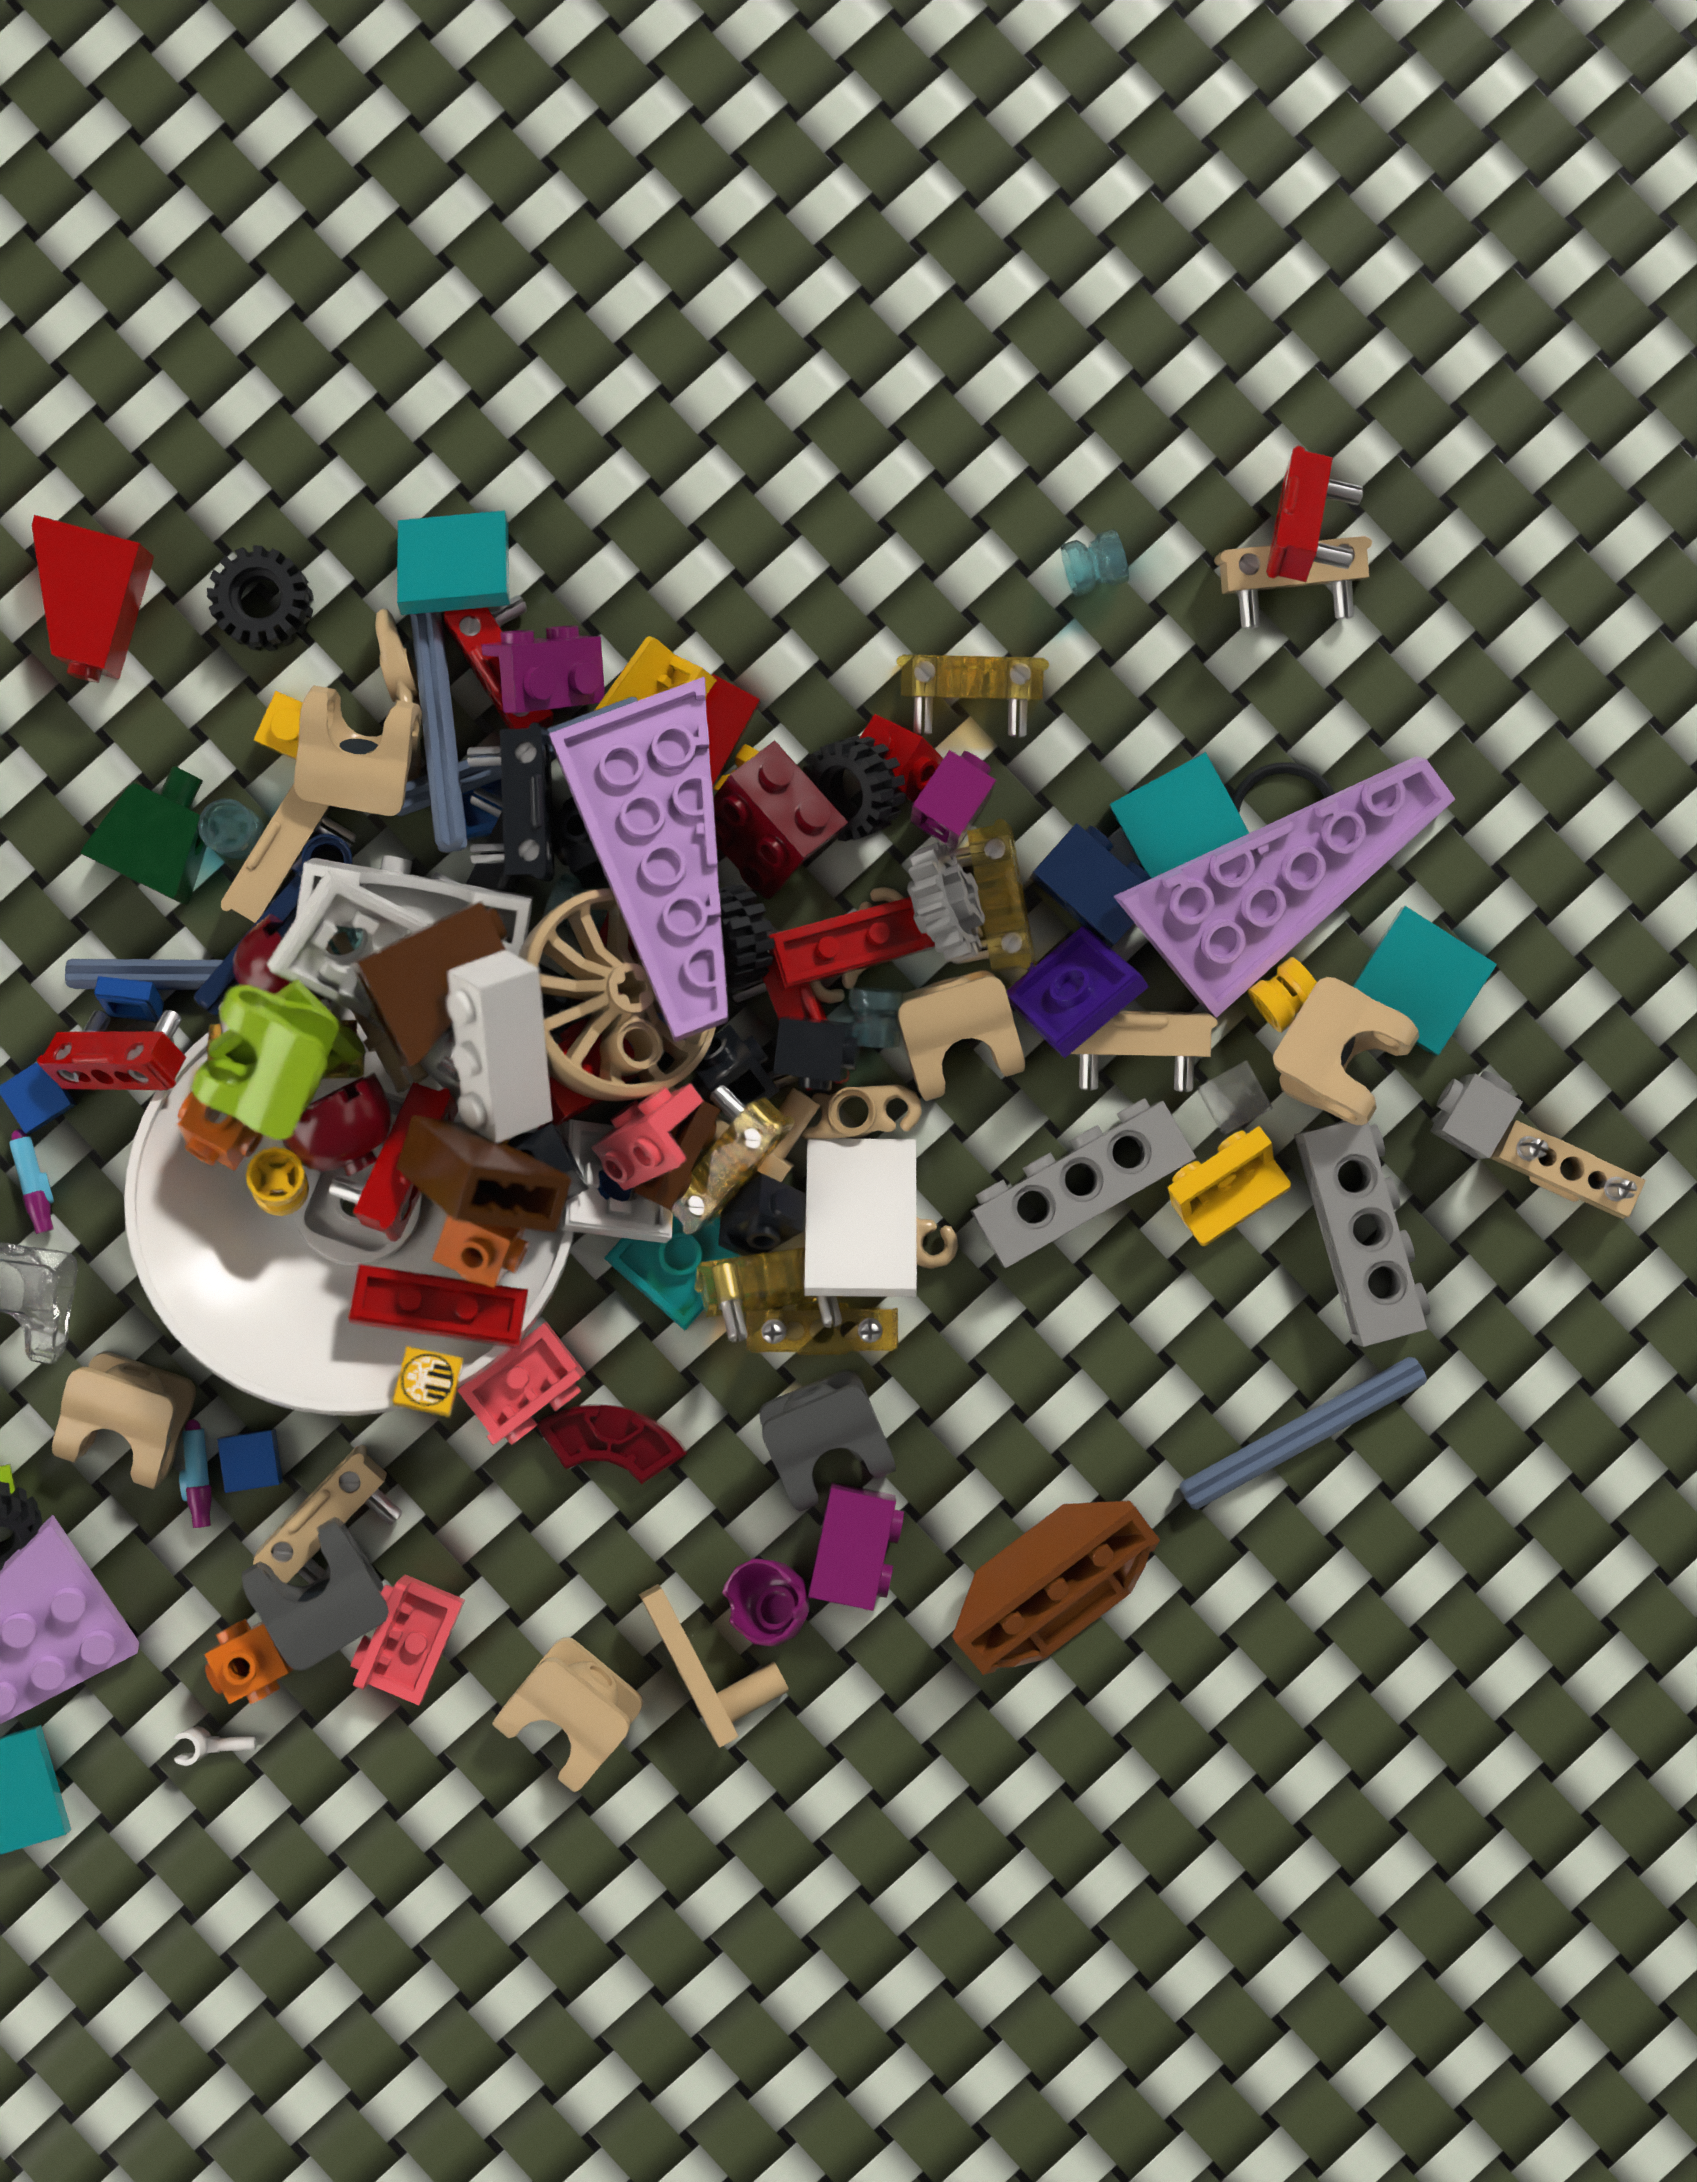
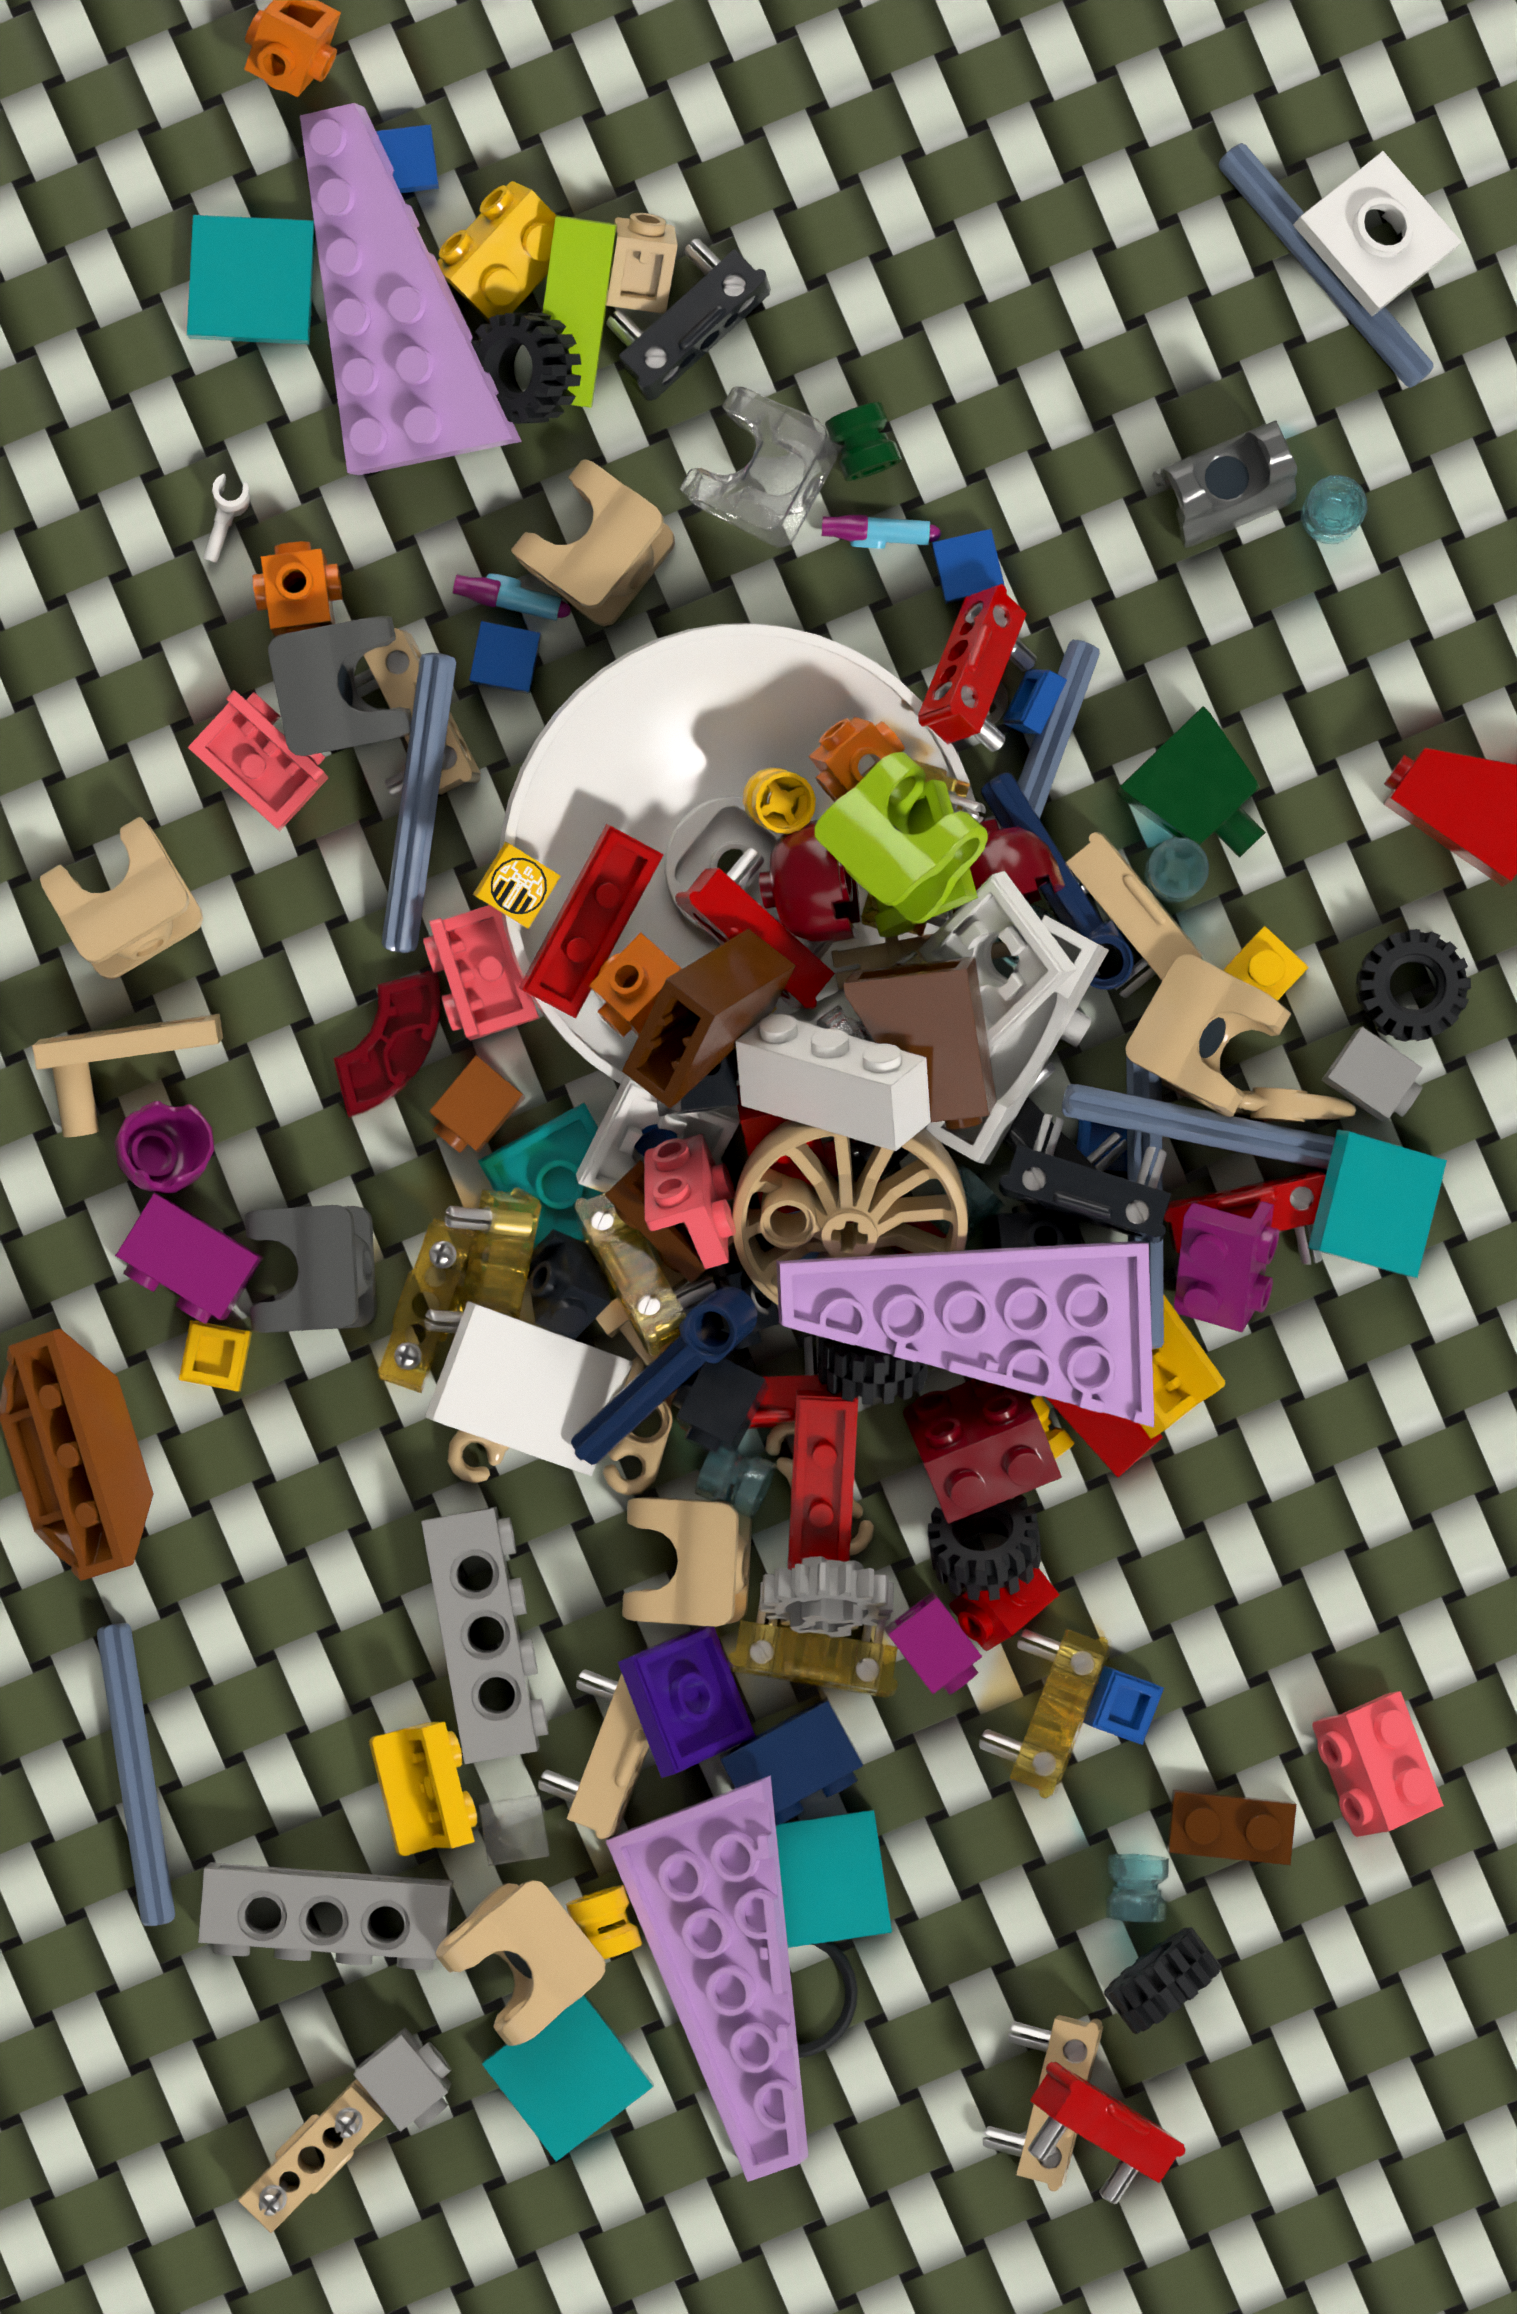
camera: 110 degrees right, 0 degrees up
none -> yellow tile [179,1320,252,1392]
none -> sand blue axle [381,652,456,953]
none -> dark orange brick [429,1056,526,1153]
none -> dark blue axle [571,1286,757,1465]
none -> blue tile [1083,1665,1164,1745]
none -> black tyre [1104,1926,1222,2034]
none -> reddish brown plate [1167,1790,1297,1865]
none -> coral bracket [1312,1691,1444,1837]
none -> light grey brick [1321,1027,1423,1122]

